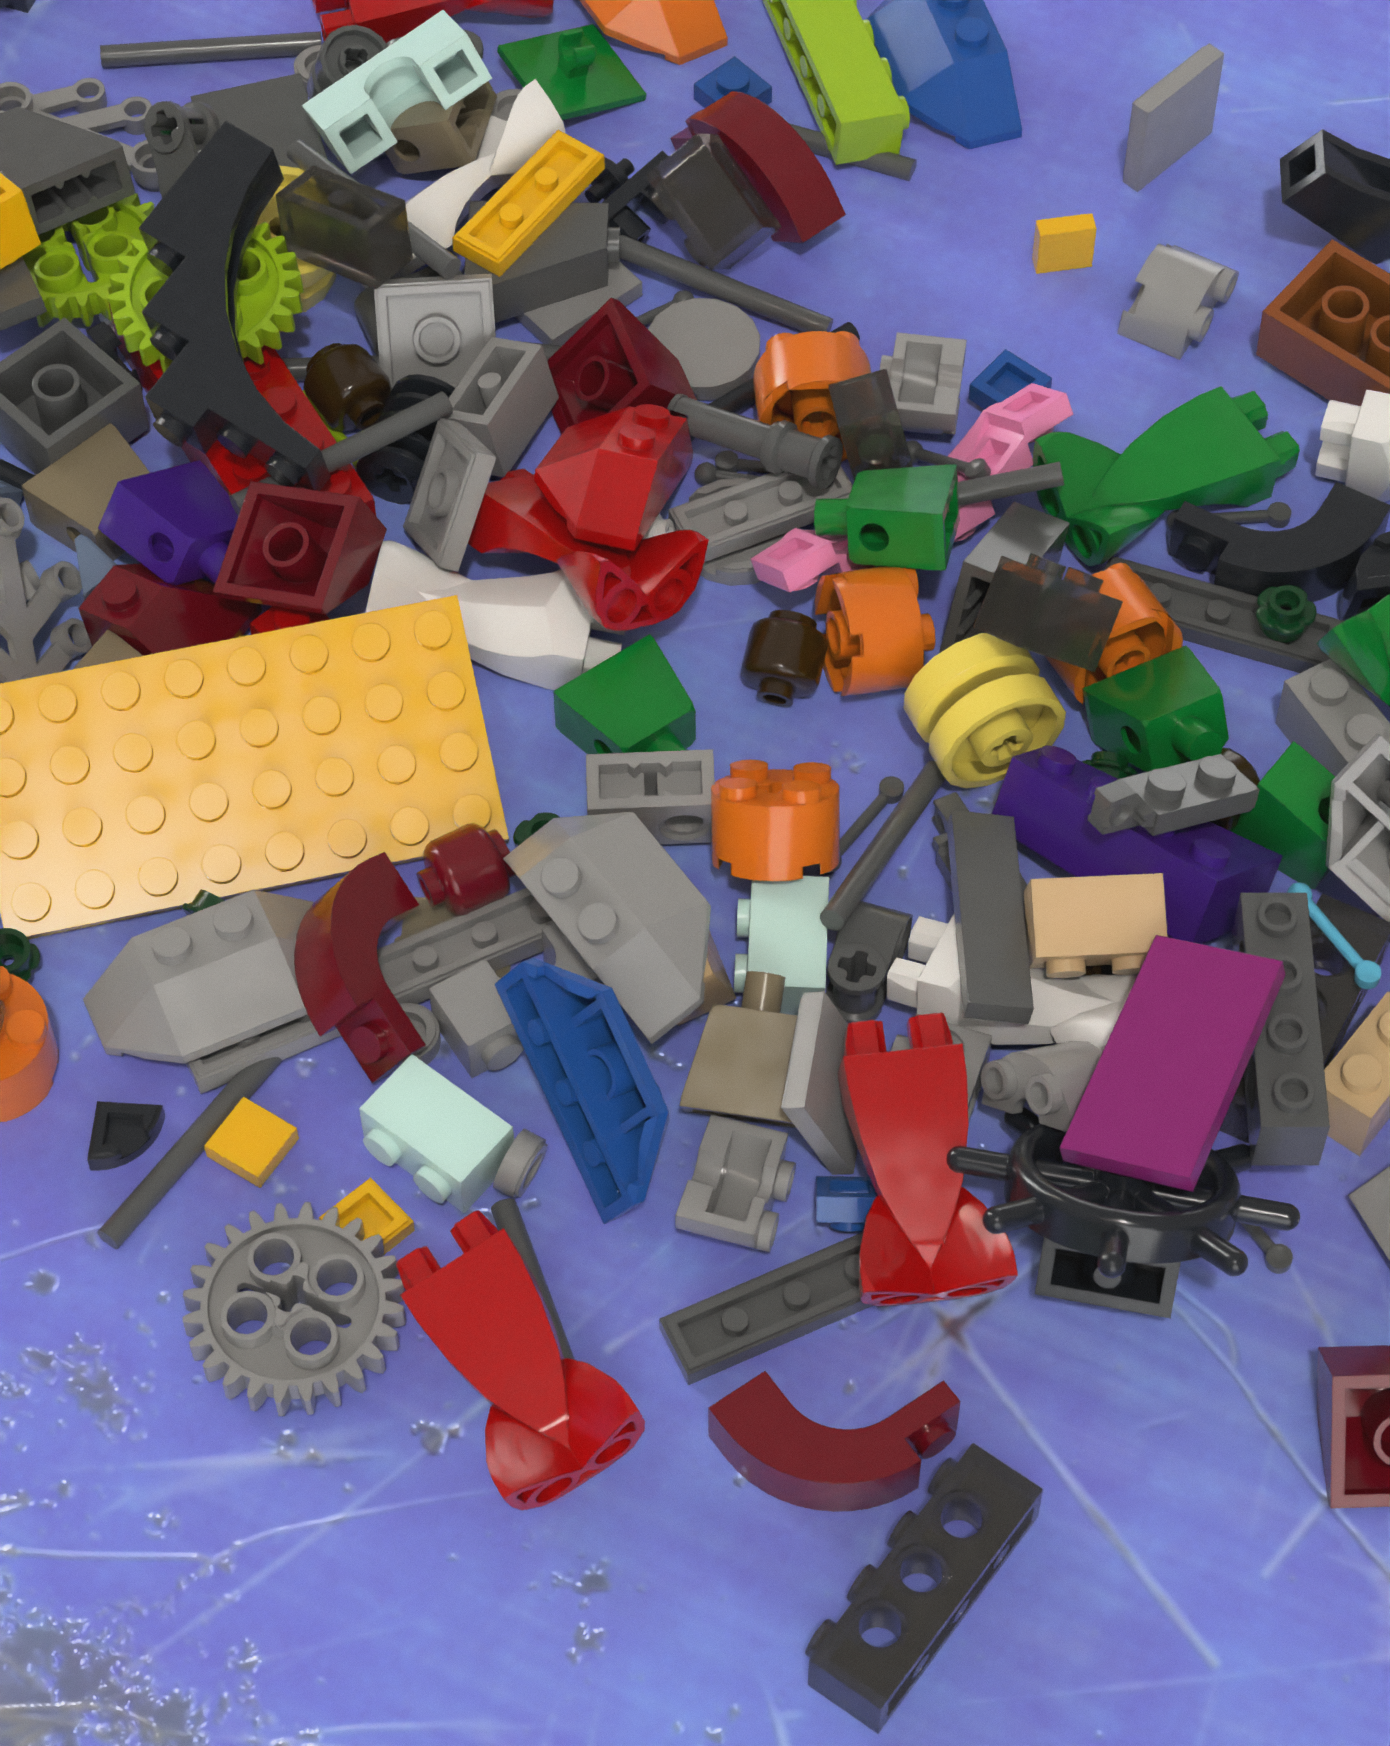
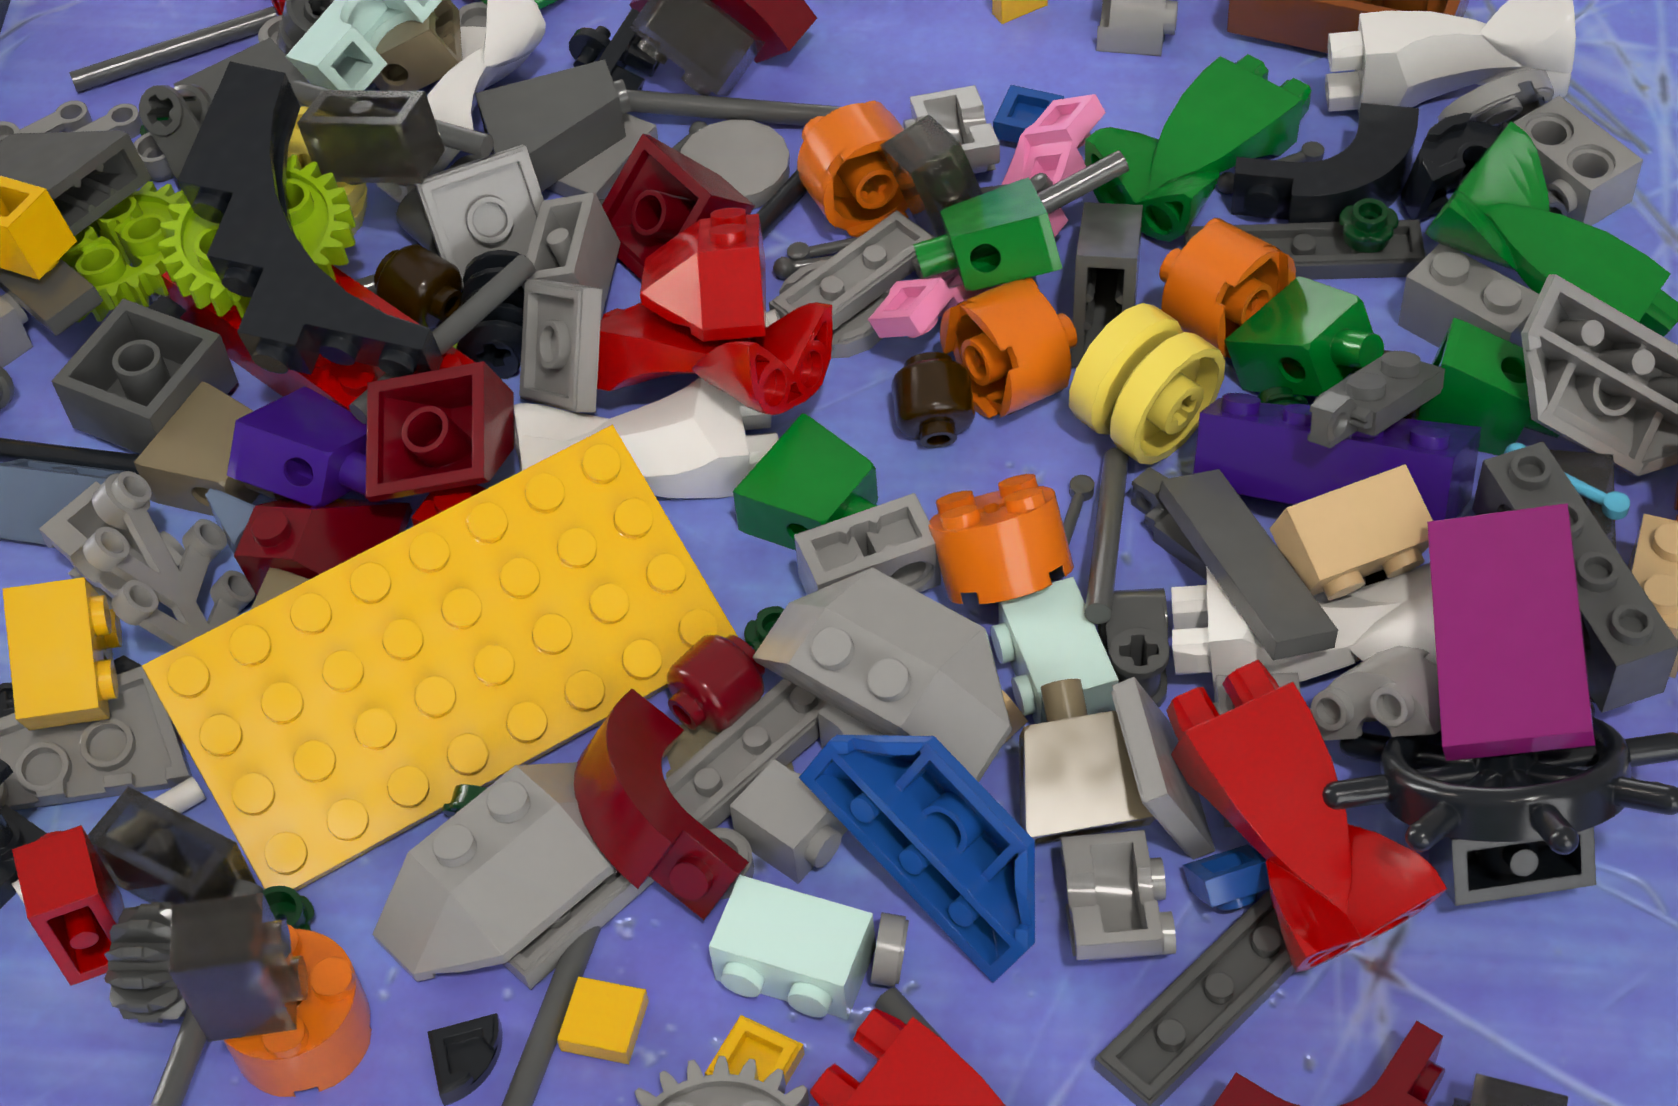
camera: 15 degrees left, 5 degrees down
yellow tile [452,130,605,277] -> none
dark grey pin [667,393,843,490] -> none
clear smoke brick [973,553,1123,672] -> none

